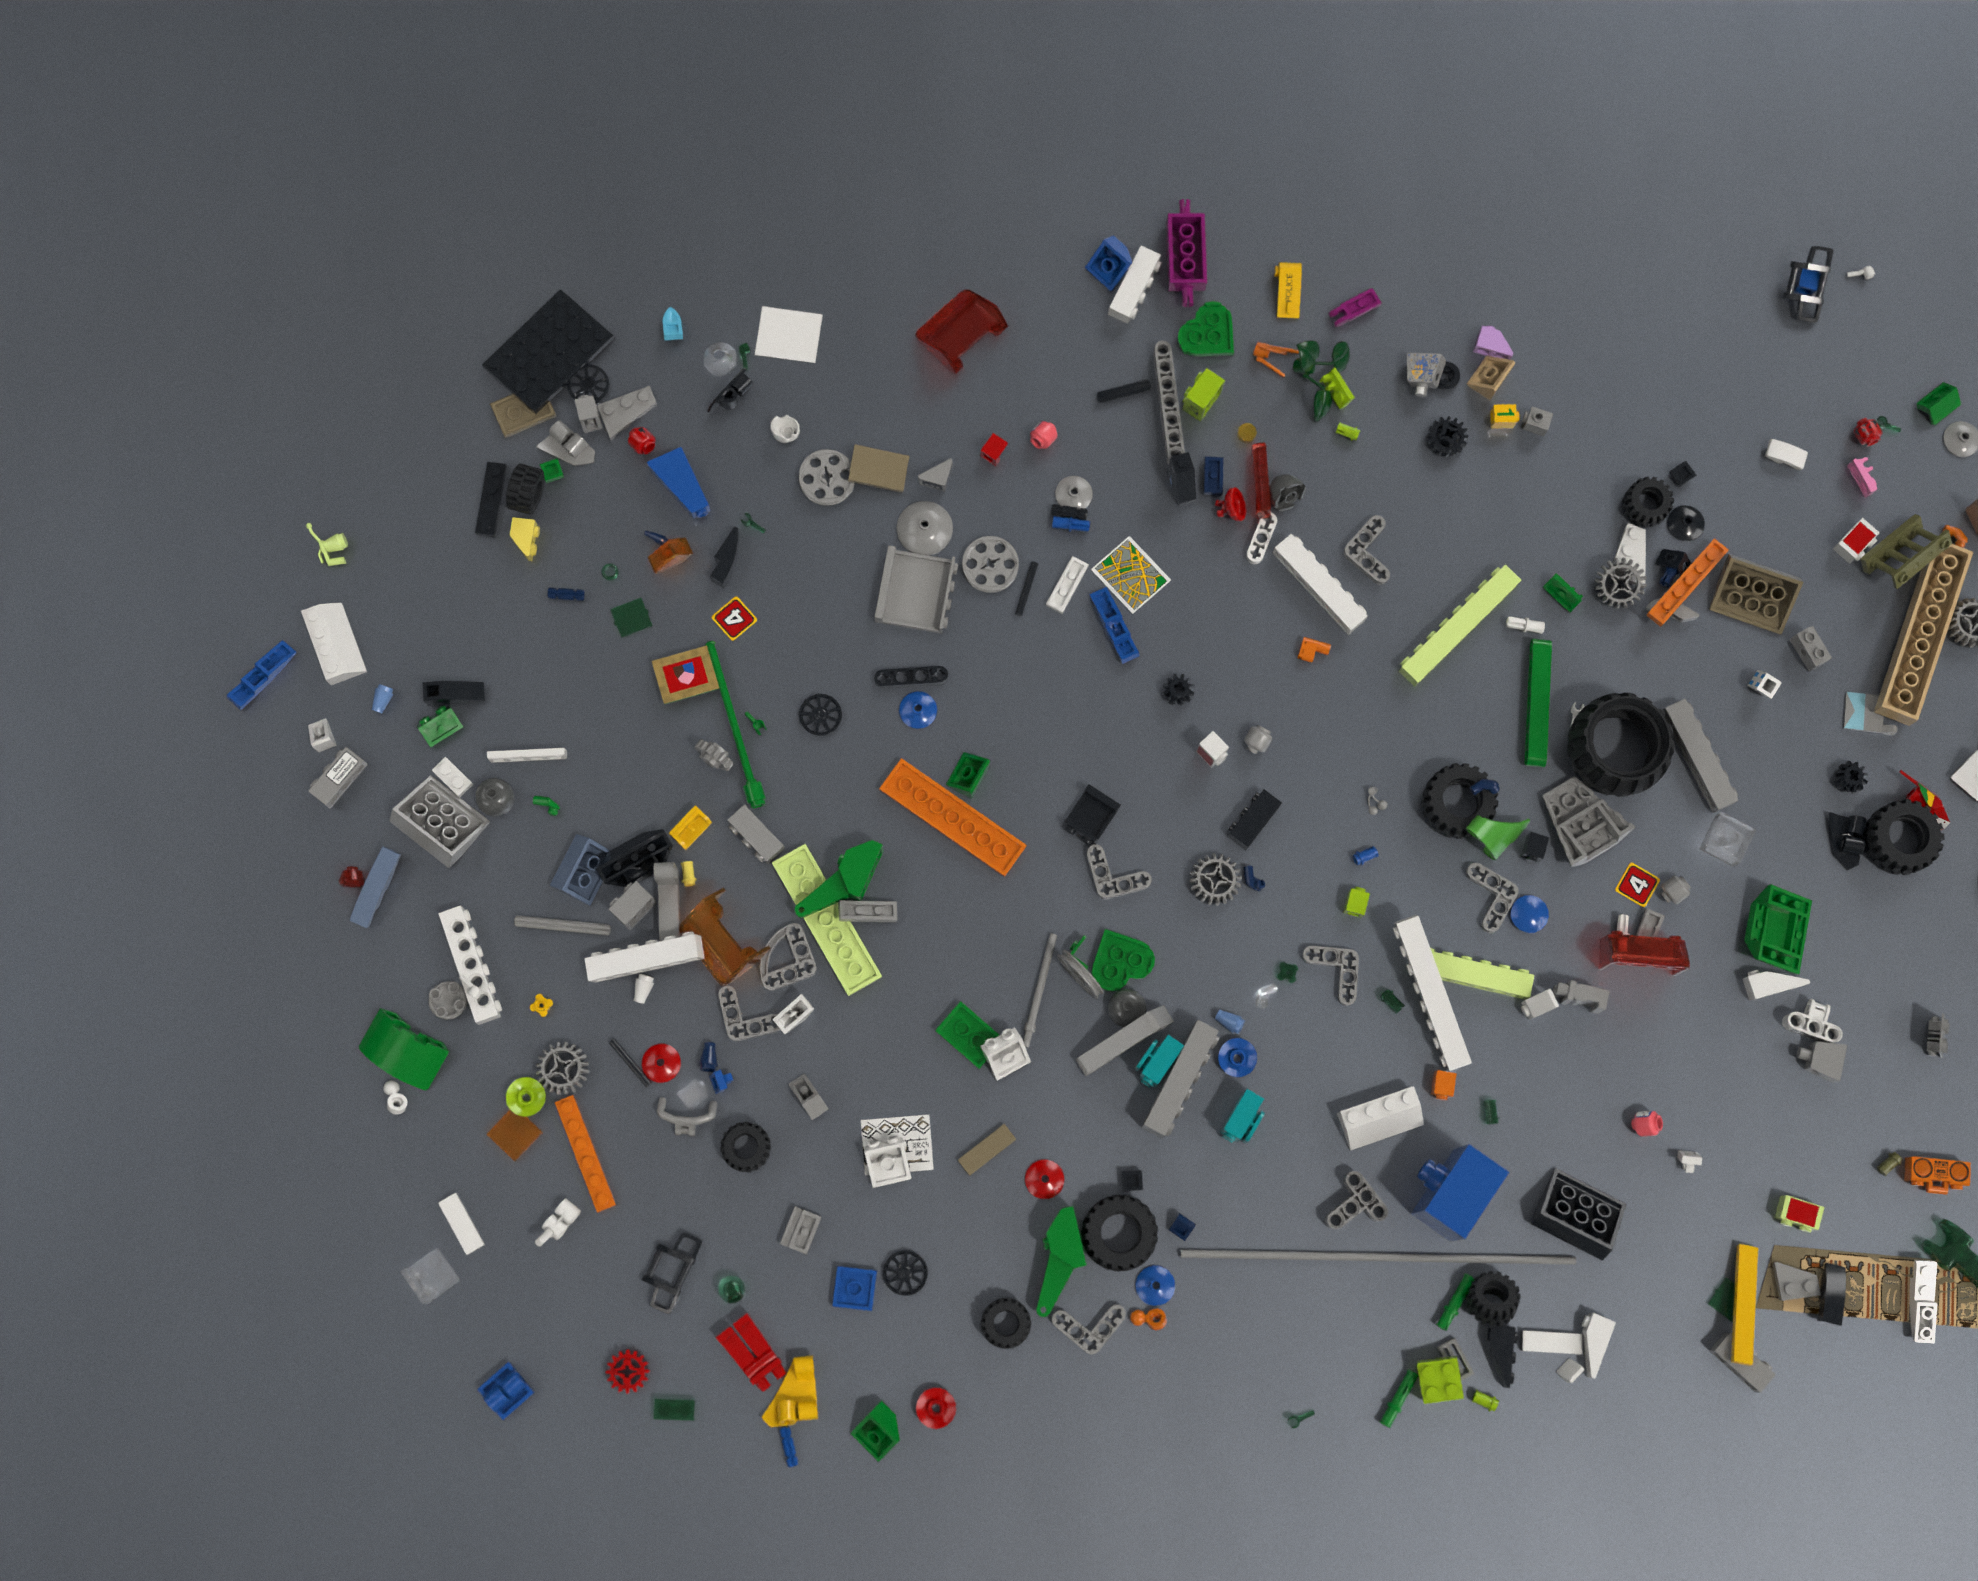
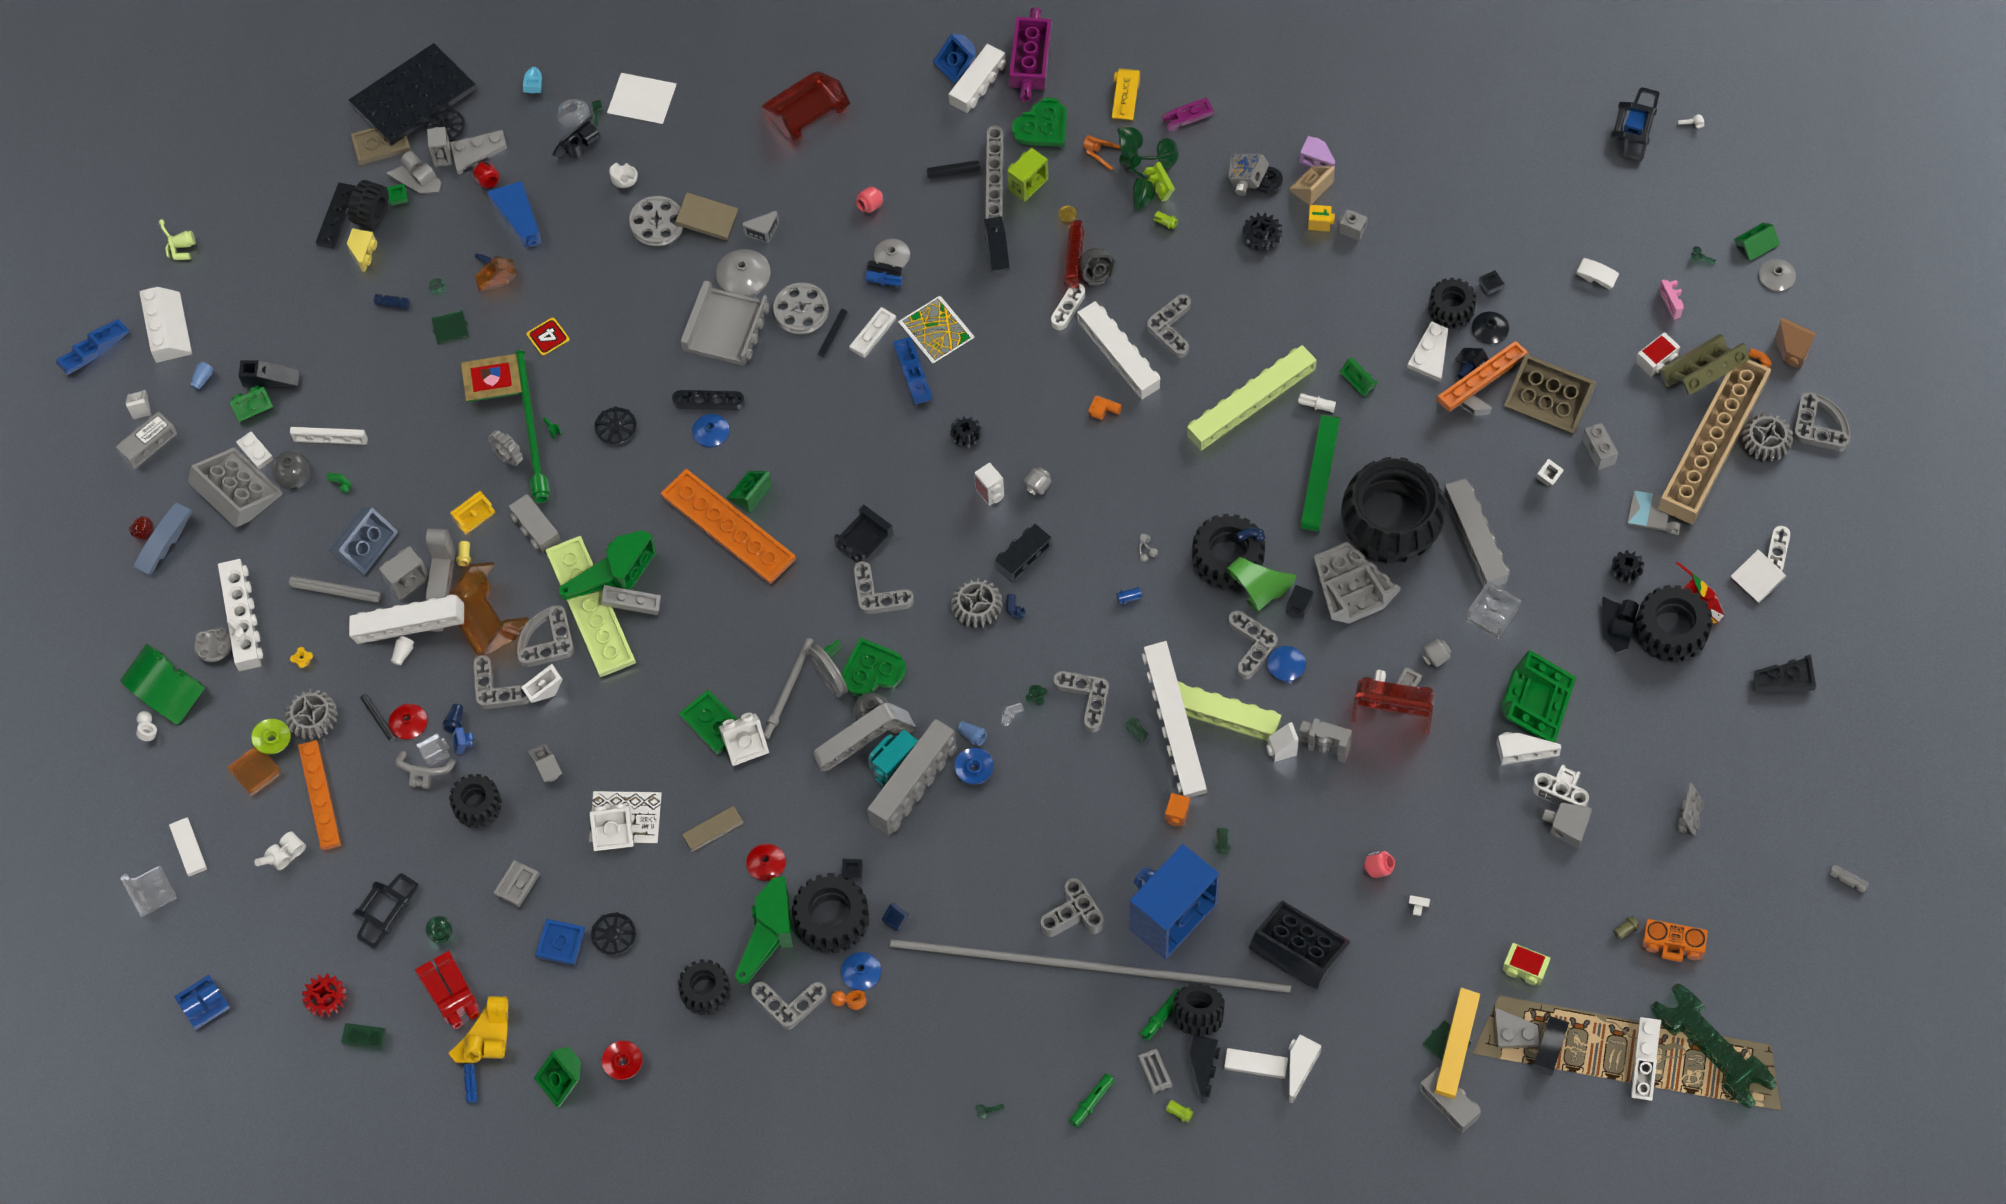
camera: 15 degrees right, 15 degrees down
black wedge [595,829,673,887] -> none
black slope [710,526,739,589] -> none
clear green hand [741,513,766,533] -> none
red panel [980,433,1008,466] -> none
dark blue plate [1204,457,1224,495] -> none
red hair [1215,487,1247,522] -> none
teal brick [1220,1089,1265,1144] -> none
white slope [1337,1086,1424,1151] -> none
lime brick [1343,887,1370,918] -> none
lime brick [1417,1355,1464,1404] -> none
white slope [1557,1359,1584,1383] -> none
light grey gear [1595,557,1647,608] -> none
sticker [1615,862,1660,907] -> none
red head [1854,418,1883,447] -> none

